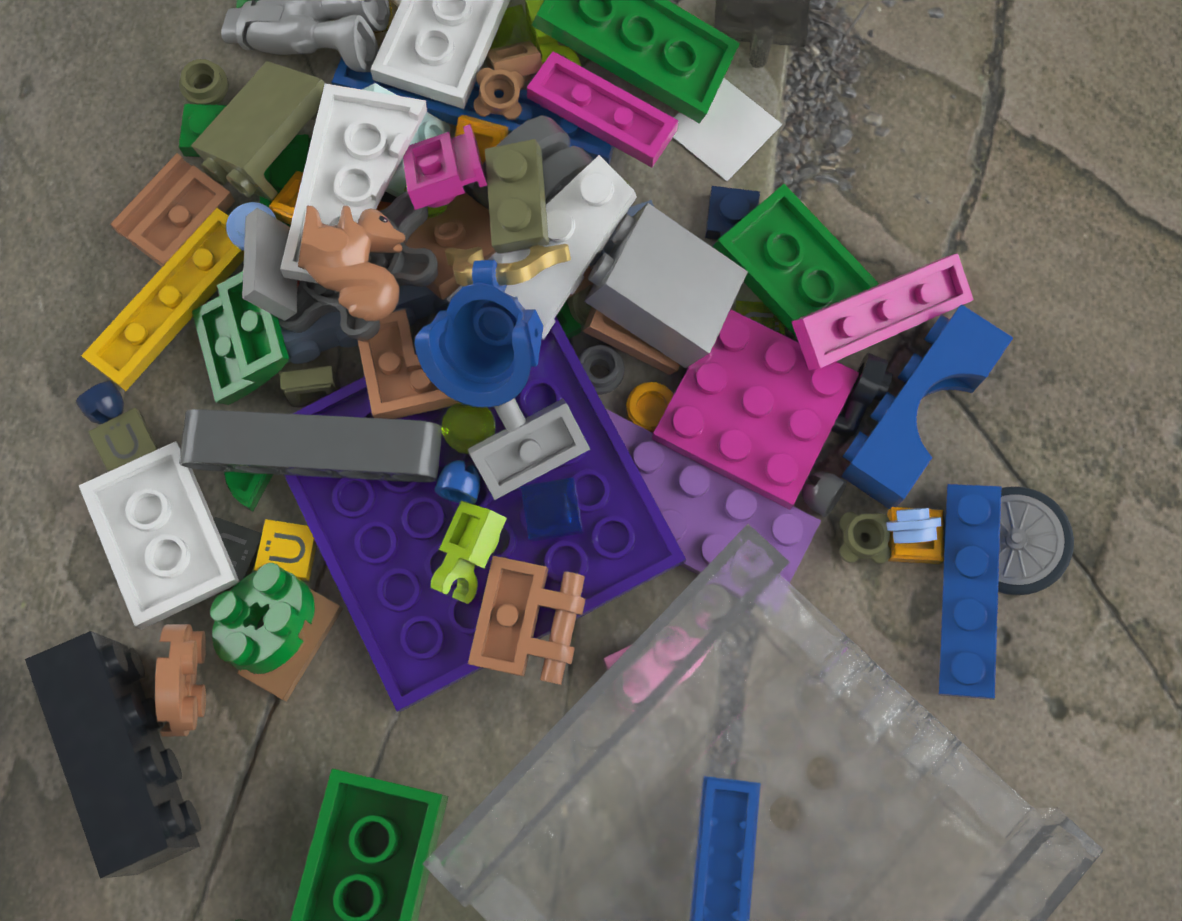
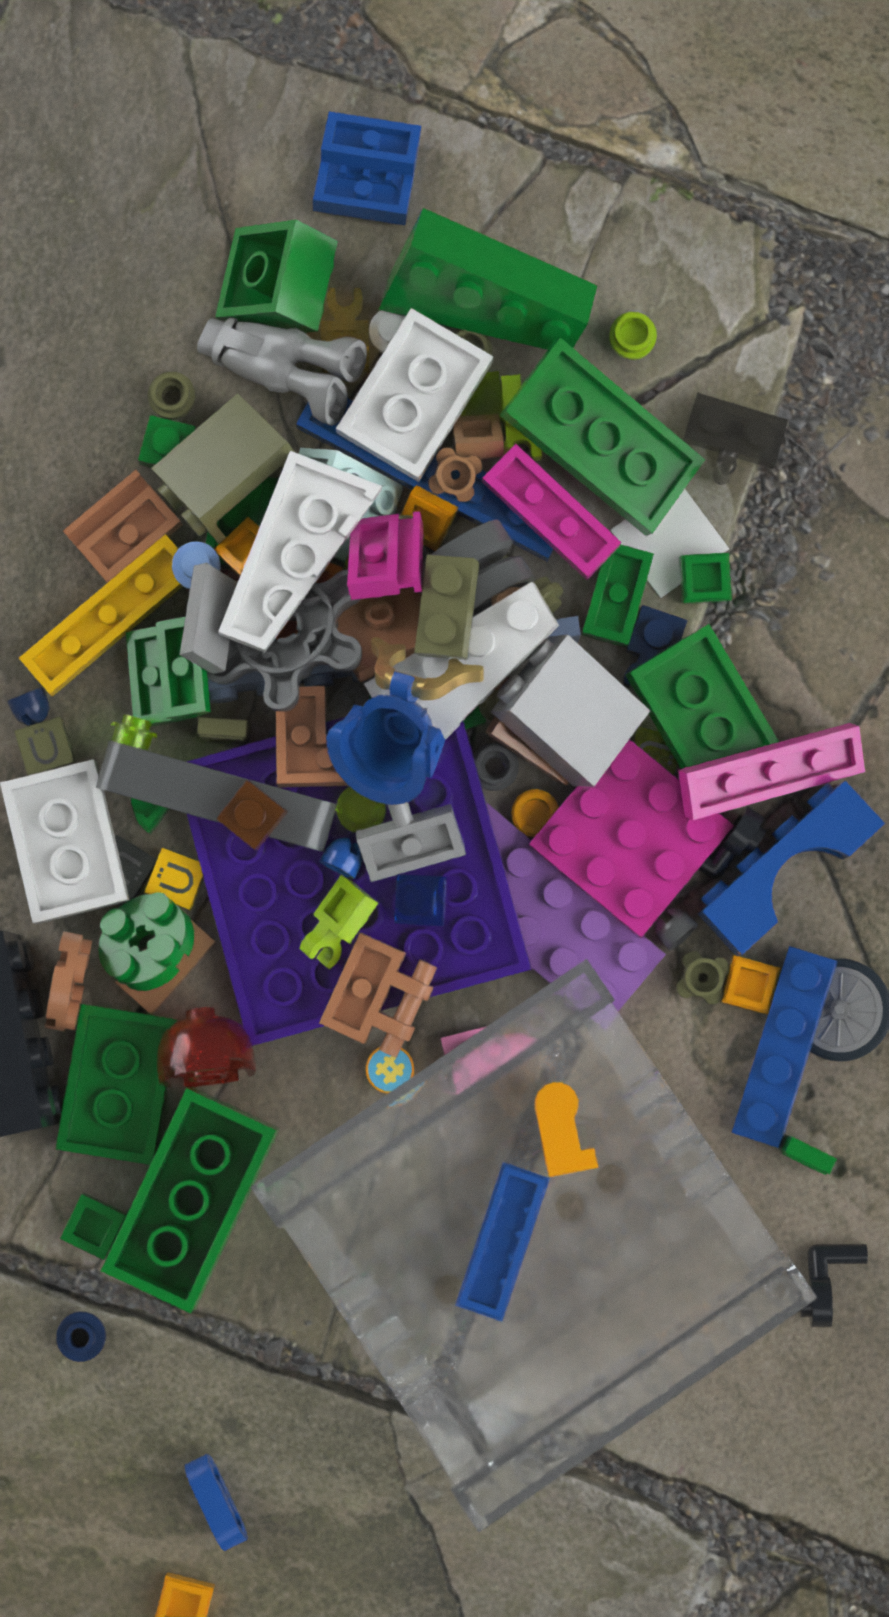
camera: 15 degrees right, 10 degrees up
nougat animal [298,205,405,321] -> none
light blue plate [886,508,941,543] -> none
none -> green plate [55,1004,179,1165]
none -> clear neon green plate [111,714,157,751]
none -> clear red cylinder [157,1007,256,1088]
none -> reddish brown plate [216,780,288,850]
none -> tile [366,1047,414,1094]
none -> light orange leg [534,1082,598,1177]
none -> green plate [582,544,654,648]
none -> green tile [679,553,732,605]
none -> green tile [779,1135,837,1175]
none -> black plate [799,1244,868,1327]

